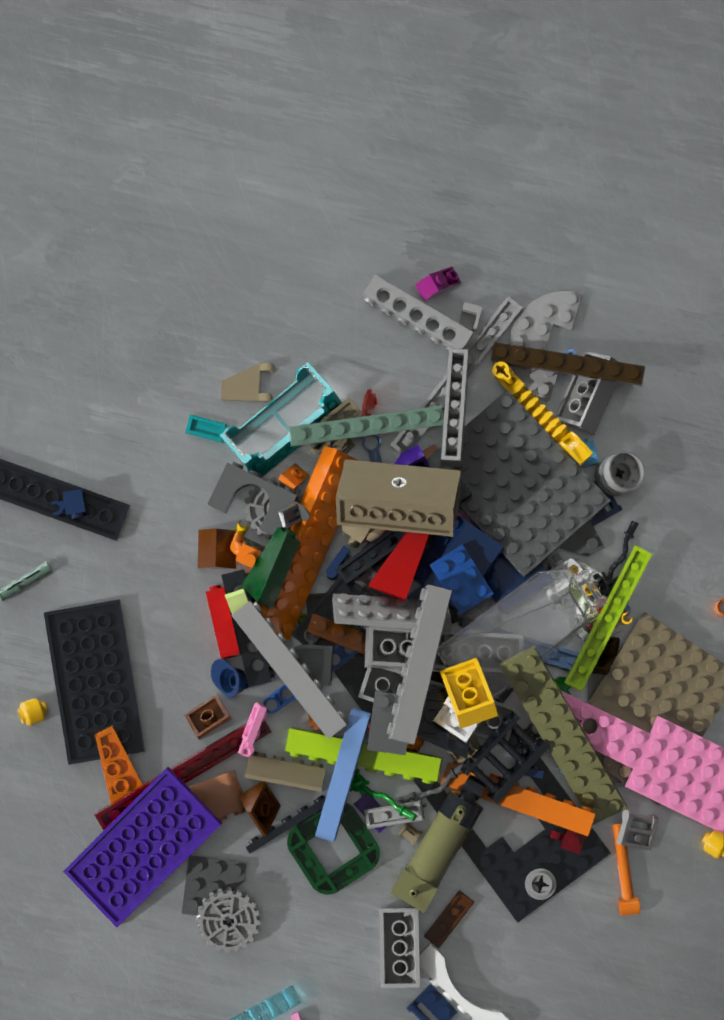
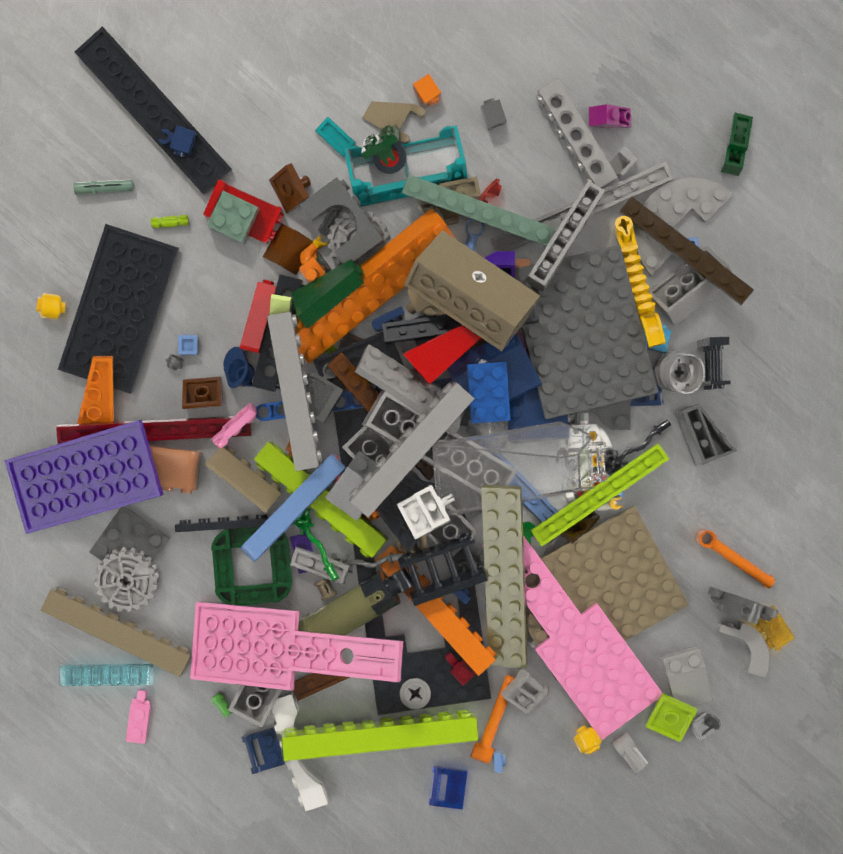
camera: 25 degrees right, 5 degrees up
reddish brown slope [239,781,281,836] -> none
orange plate [278,463,310,490] -> none
dark grey plate [278,501,310,528] -> none
yellow slope [440,658,498,729] -> none
none -> dark tan brick [40,587,192,677]
none -> lime axle [151,215,189,228]
none -> dark grey plate [165,354,184,371]
none -> medium blue plate [178,335,198,355]
none -> bright pink piece [190,602,403,690]
none -> red panel [203,179,284,245]
none -> sand green brick [207,191,260,244]
none -> bright green pin [211,692,232,718]
none -> reddish brown tile [269,163,311,214]
none -> lime brick [281,709,478,761]
none -> dark grey axle [318,207,343,236]
none -> dark green plate [361,124,407,174]
none -> orange brick [413,74,441,106]
none -> clear blue plate [428,766,468,810]
none -> dark grey brick [480,98,507,130]
none -> medium blue plate [493,750,506,773]
none -> dark grey wedge [675,404,737,466]
none -> black fence [697,337,731,390]
none -> dark green slope [720,112,753,176]

